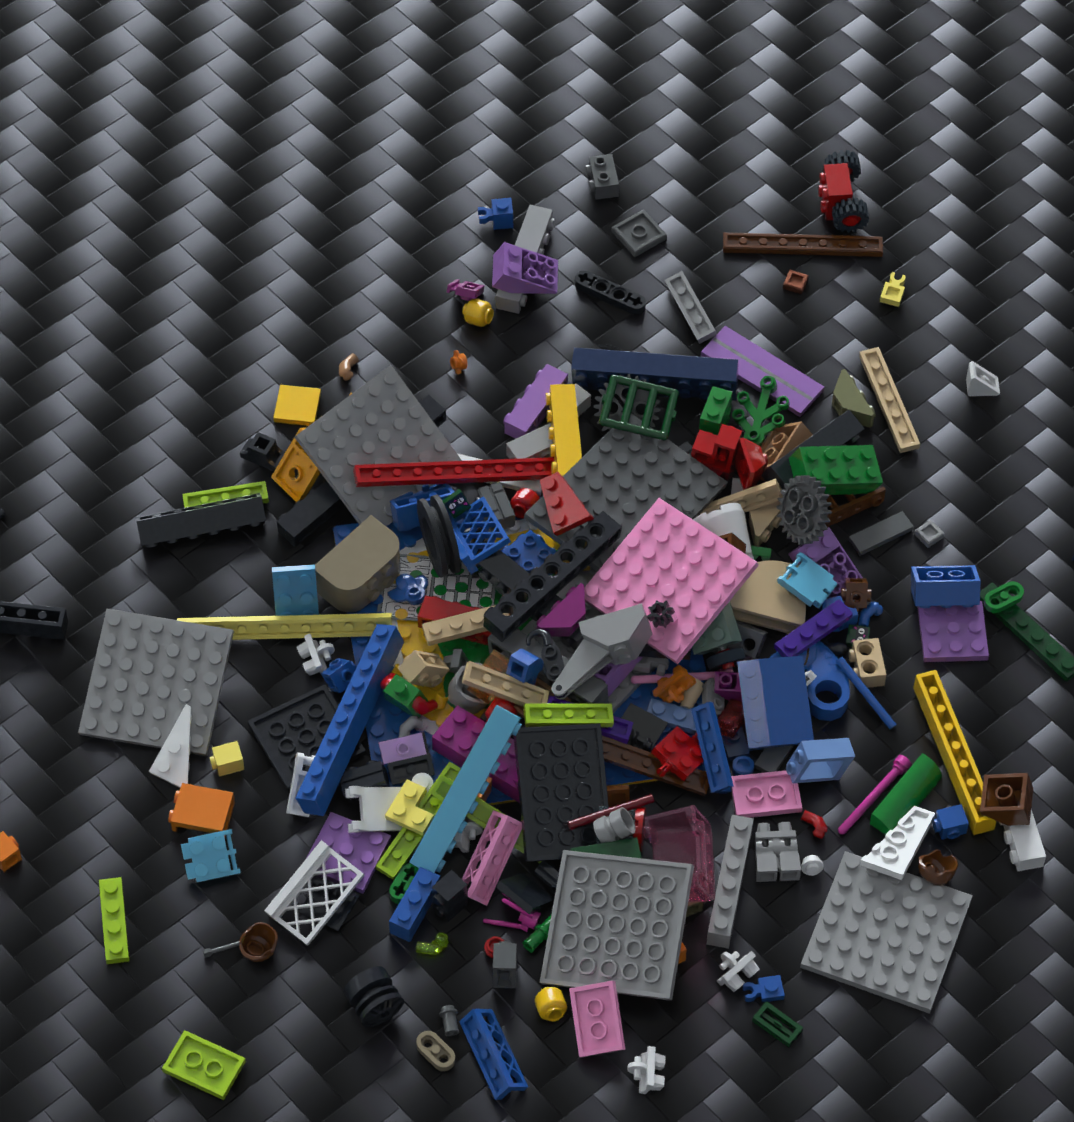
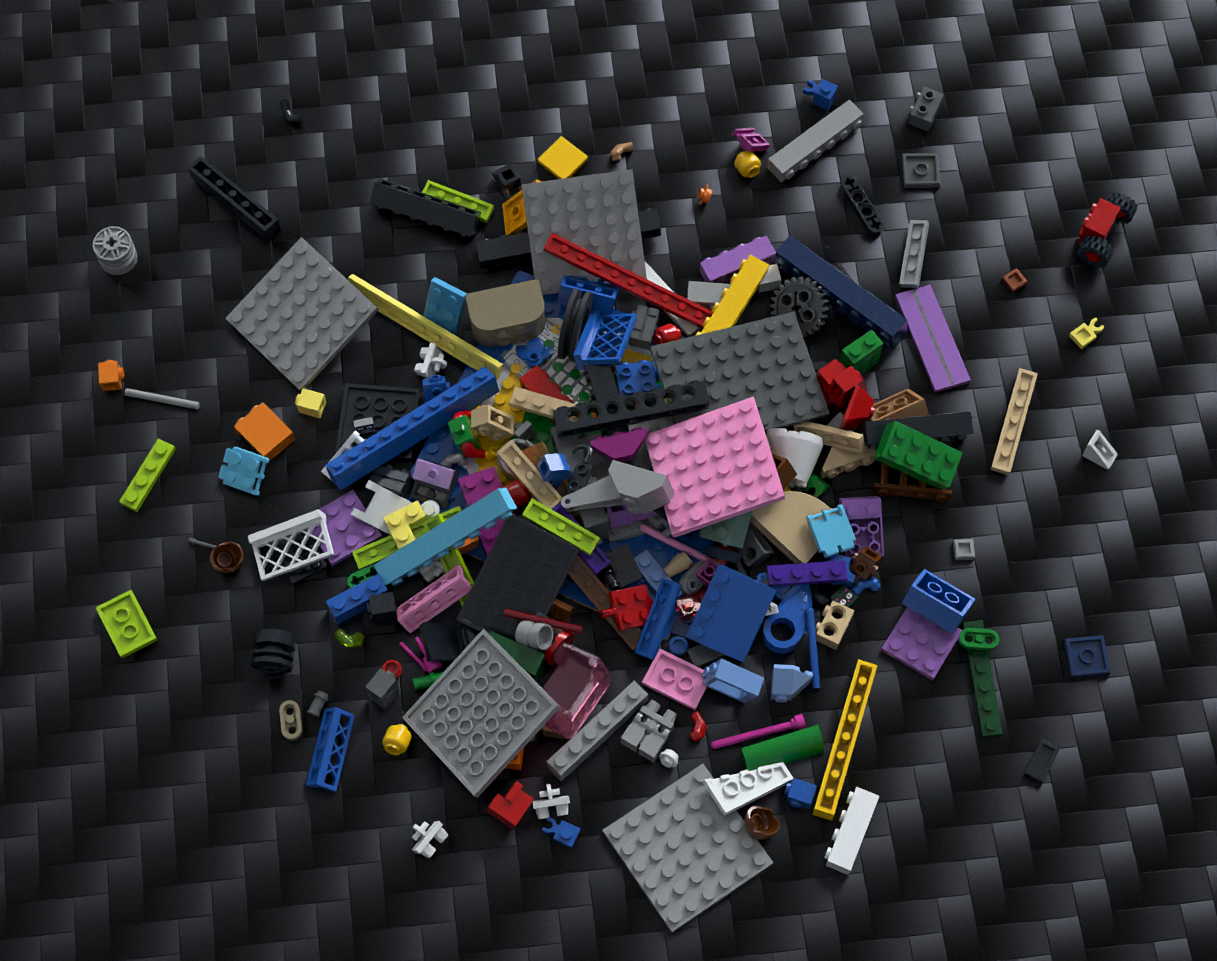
camera: 35 degrees right, 10 degrees up
white wing [149,704,192,788] -> none
tile [442,489,471,519] -> none
medium lavender slope [492,242,558,294] -> none
red wing [540,472,594,536] -> none
bright pink plate [569,981,625,1058] -> none
dark green bar [599,375,679,441] -> none
black gear [647,600,675,628] -> none
orange hips [653,665,696,703] -> none
reddish brown tile [723,232,883,257] -> none
green plant [732,376,790,446] -> none
dark green tile [752,1001,803,1048] -> none
dark grey gear [777,475,832,544] -> none
olive slope [832,369,875,427] -> none
dark grey tile [849,511,914,556] -> none
reddish brown slope [980,773,1034,826] -> none
none -> light grey bar [125,388,200,410]
none -> light grey tile [353,417,375,434]
none -> red plate [485,781,534,829]
none -> light blue slope [771,664,813,703]

